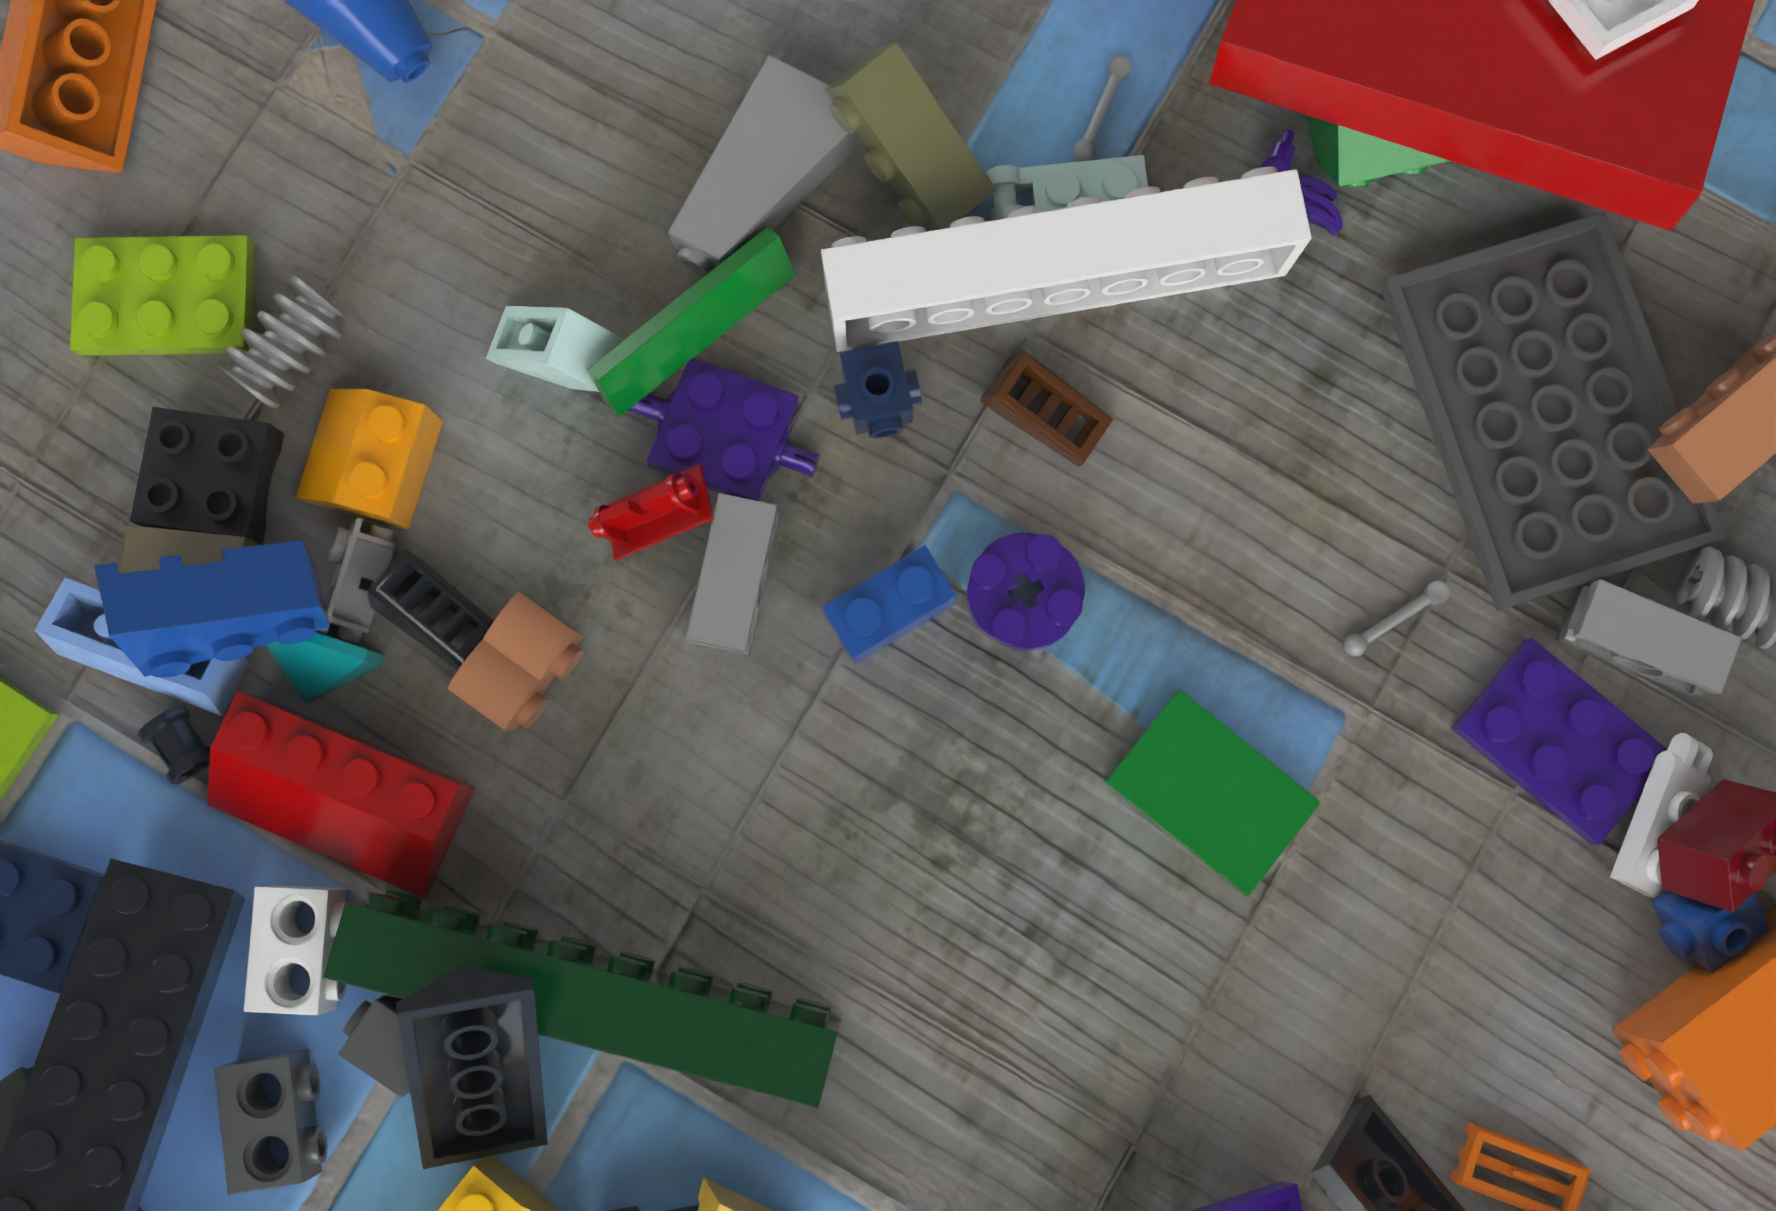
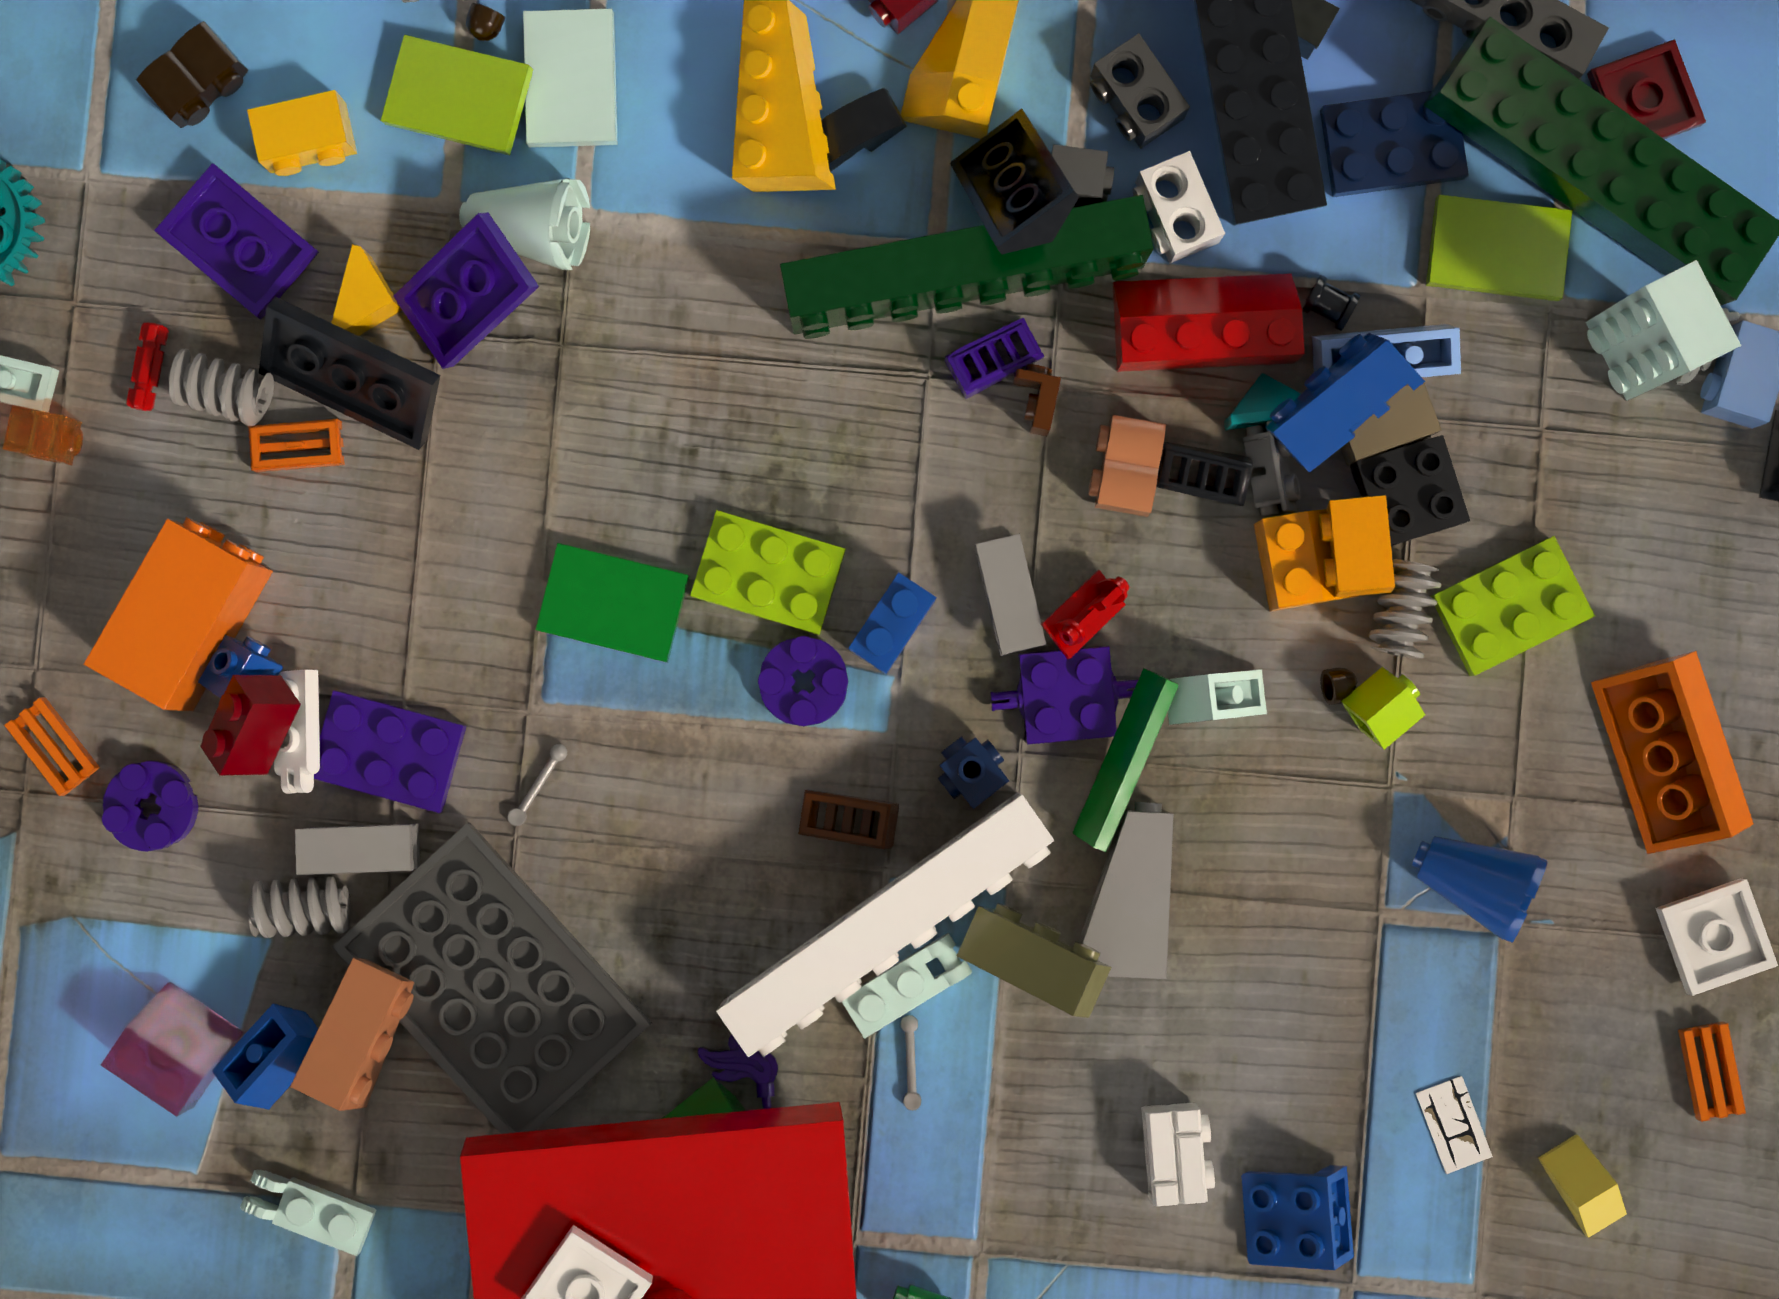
camera: 155 degrees right, 5 degrees up
none -> lime plate [690,510,846,636]
none -> dark purple slope [944,318,1045,400]
none -> reddish brown bracket [1013,364,1061,437]
none -> light orange brick [1319,495,1395,598]
none -> dark brown hinge [1320,668,1358,705]
none -> lime brick [1341,667,1426,750]

